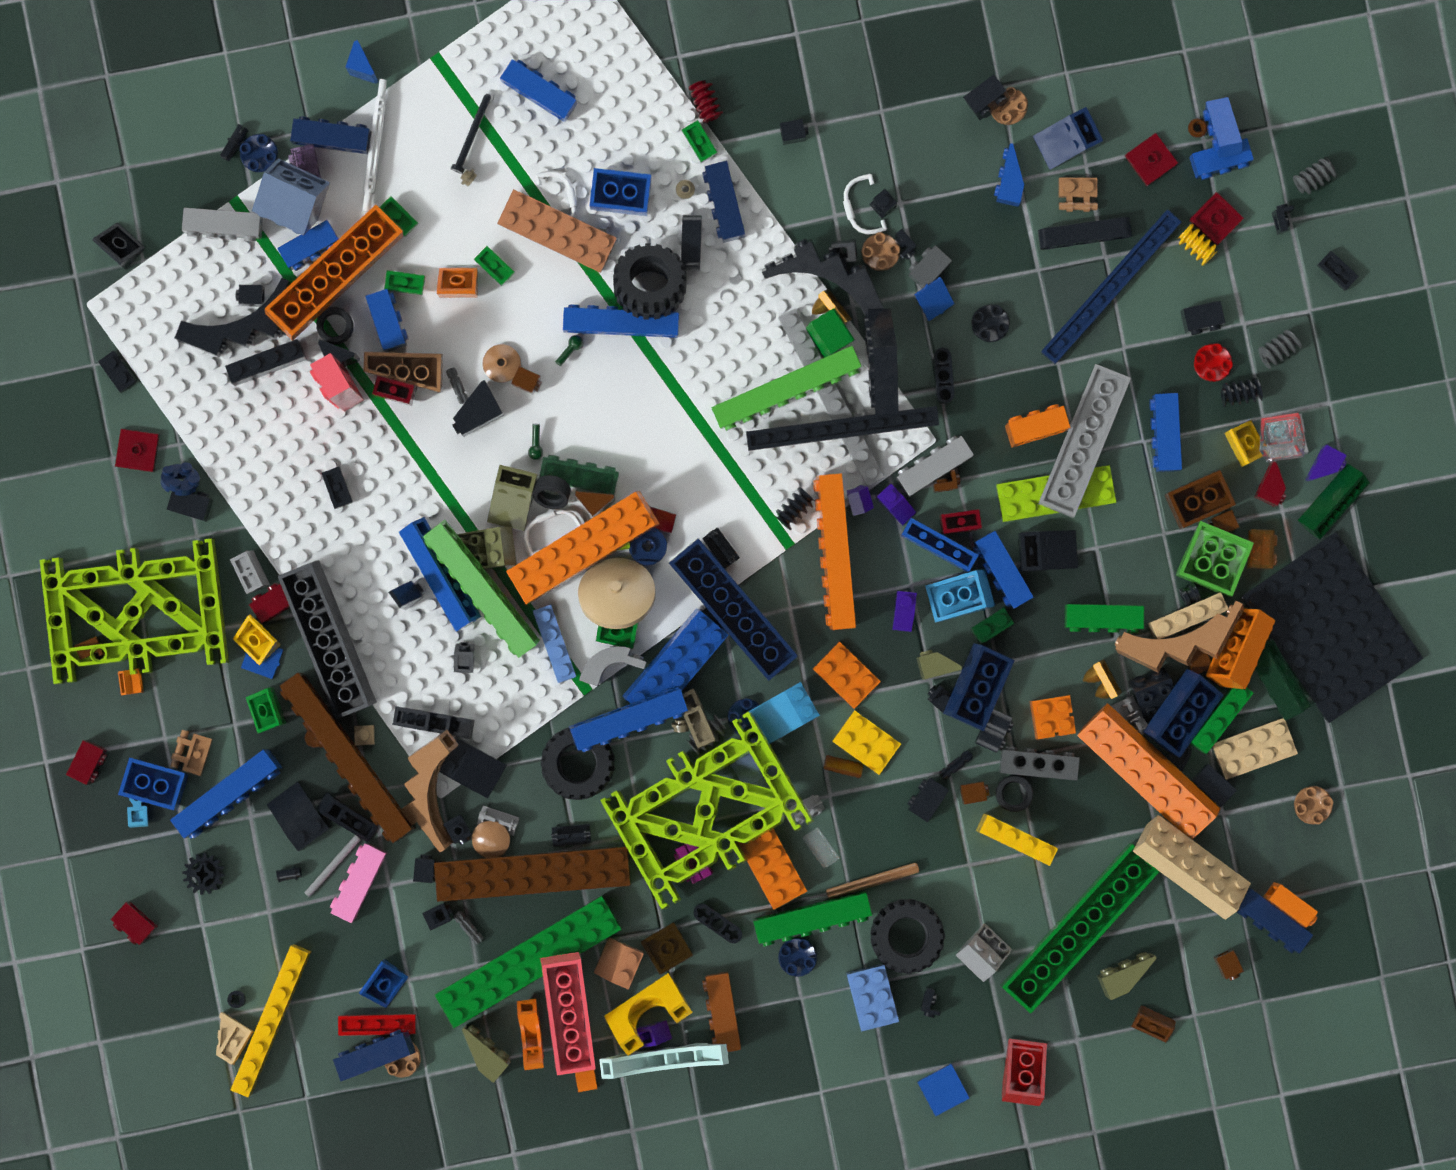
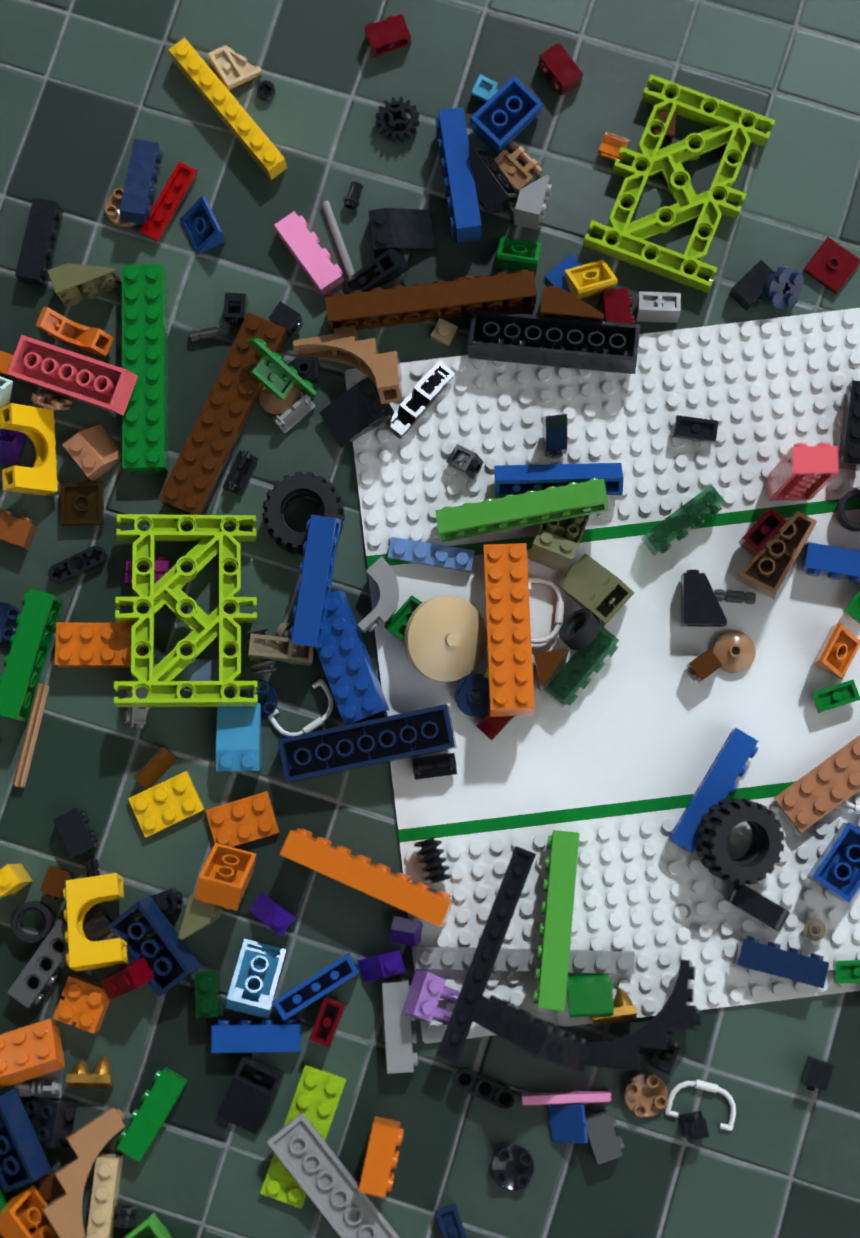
camera: 125 degrees right, 5 degrees down
black slope [318,339,360,367] -> none
dark green bar [528,423,543,460] -> none
dark green bar [555,335,583,366] -> none
clear slope [802,827,840,869] -> none
black bracket [895,229,917,261] -> none
reddish brown bracket [933,470,960,493] -> none
none -> black brick [15,197,63,286]
none -> medium nougat dish [31,391,73,411]
none -> yellow arch [63,873,128,971]
none -> dark red brick [99,958,154,1000]
none -> orange brick [194,843,257,910]
none -> green bracket [246,338,317,400]
none -> white piece [268,679,334,737]
none -> medium lavender brick [401,971,459,1025]
none -> black slope [469,146,519,213]
none -> light grey slope [514,175,552,230]
none -> bright pink tile [521,1090,611,1105]
none -> reddish brown slope [539,286,604,321]
none -> clear green brick [641,484,725,556]

